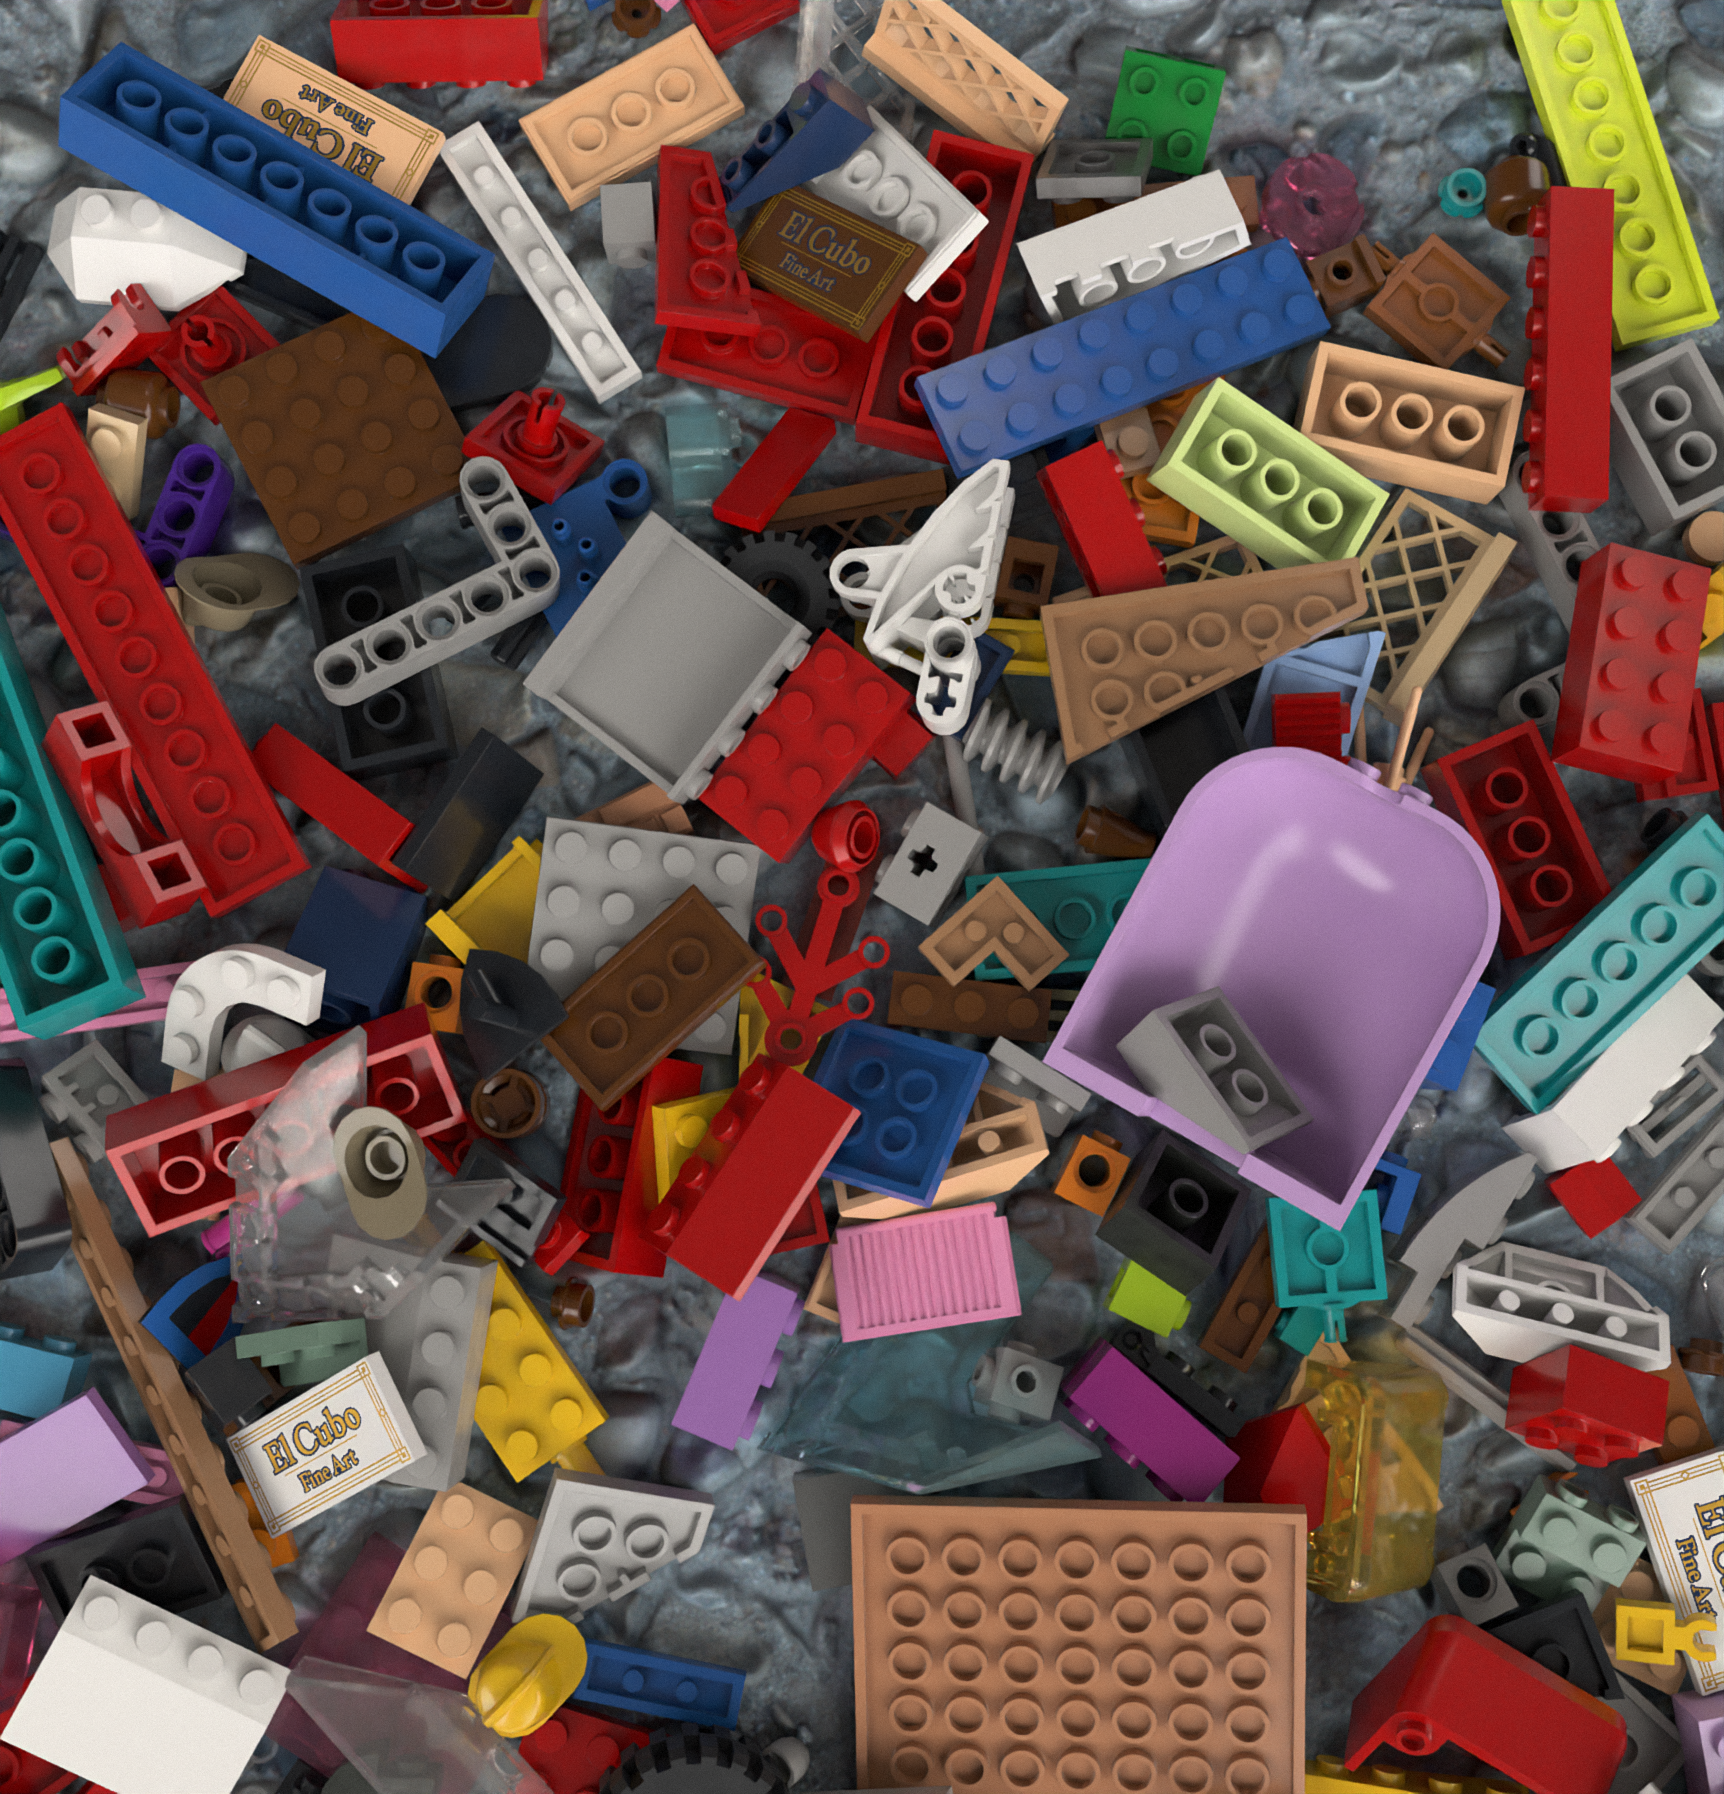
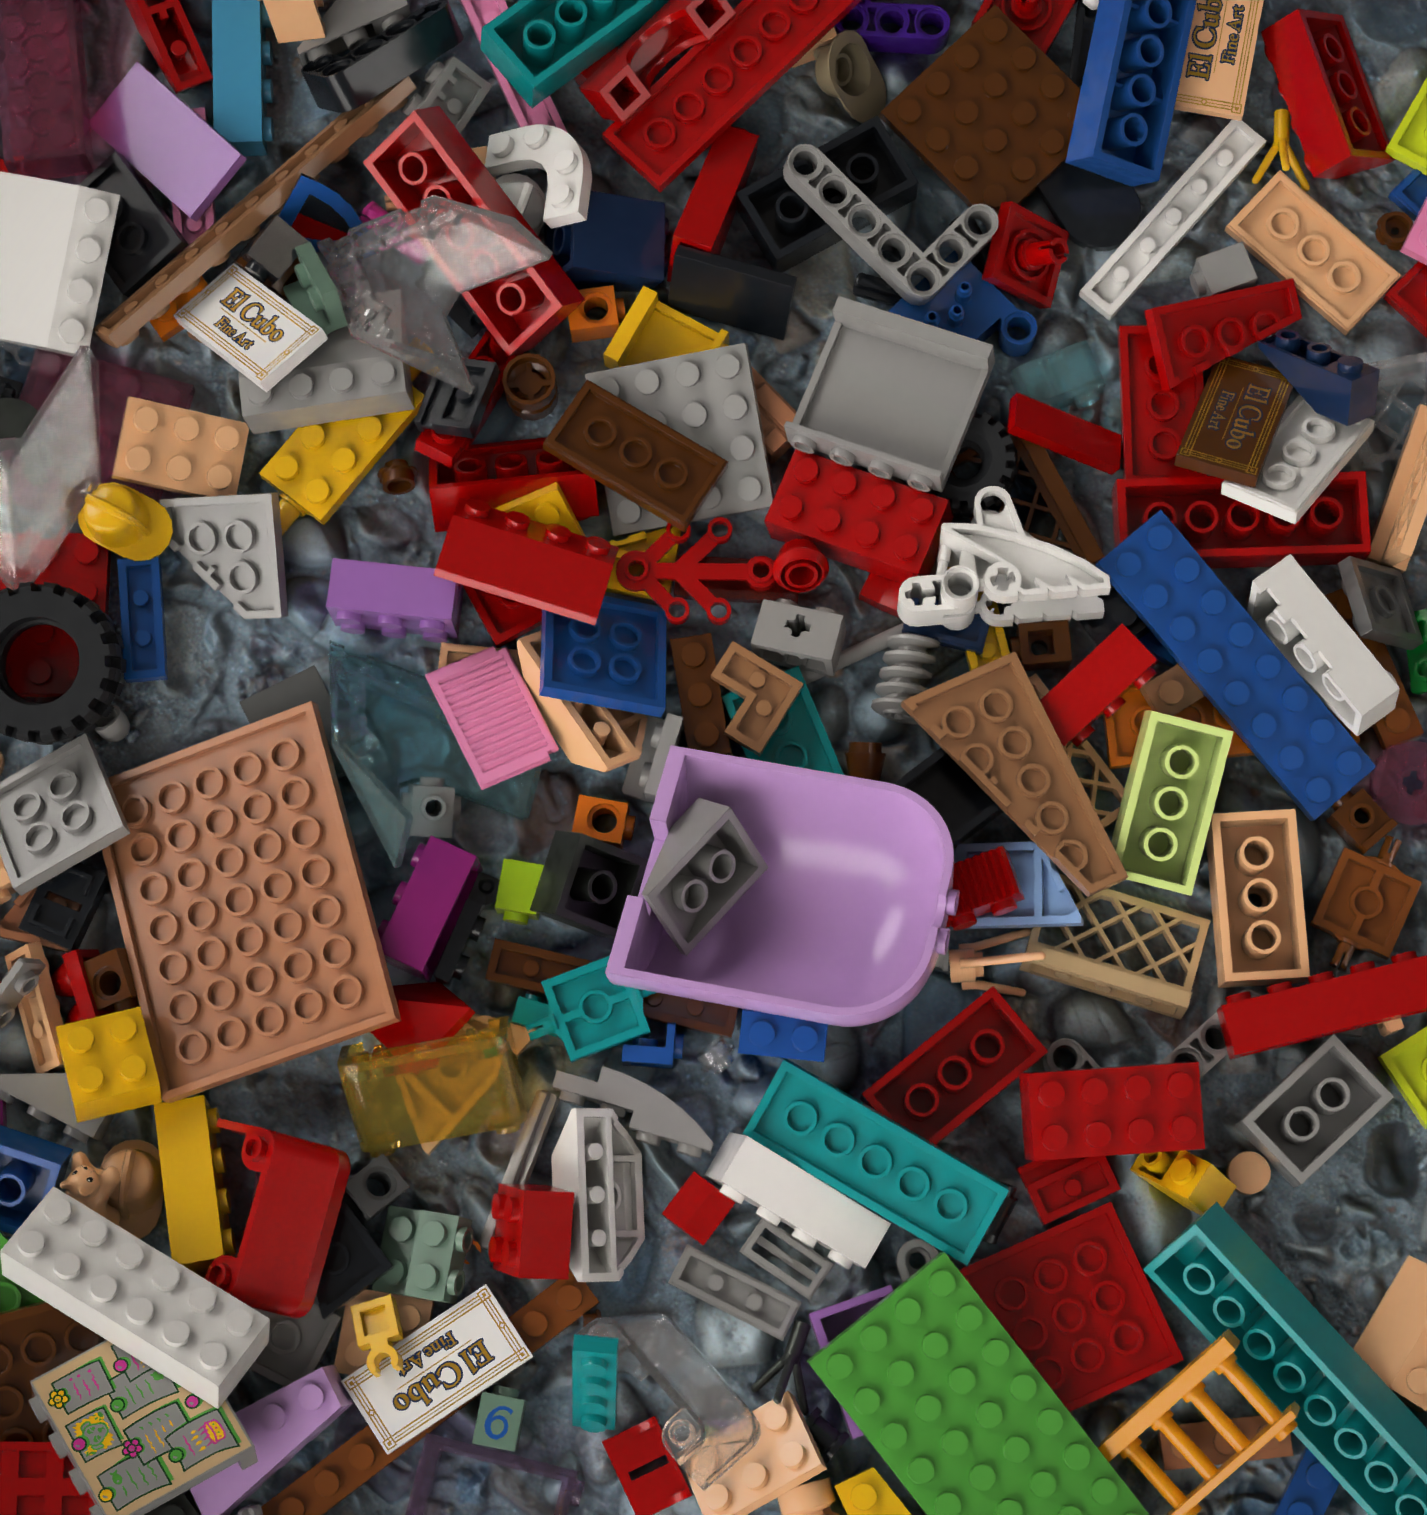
camera: 80 degrees right, 5 degrees down
dark tan piece [332,1106,428,1240] -> none
black shield [459,949,570,1081] -> none
none -> yellow plant [1252,109,1310,192]

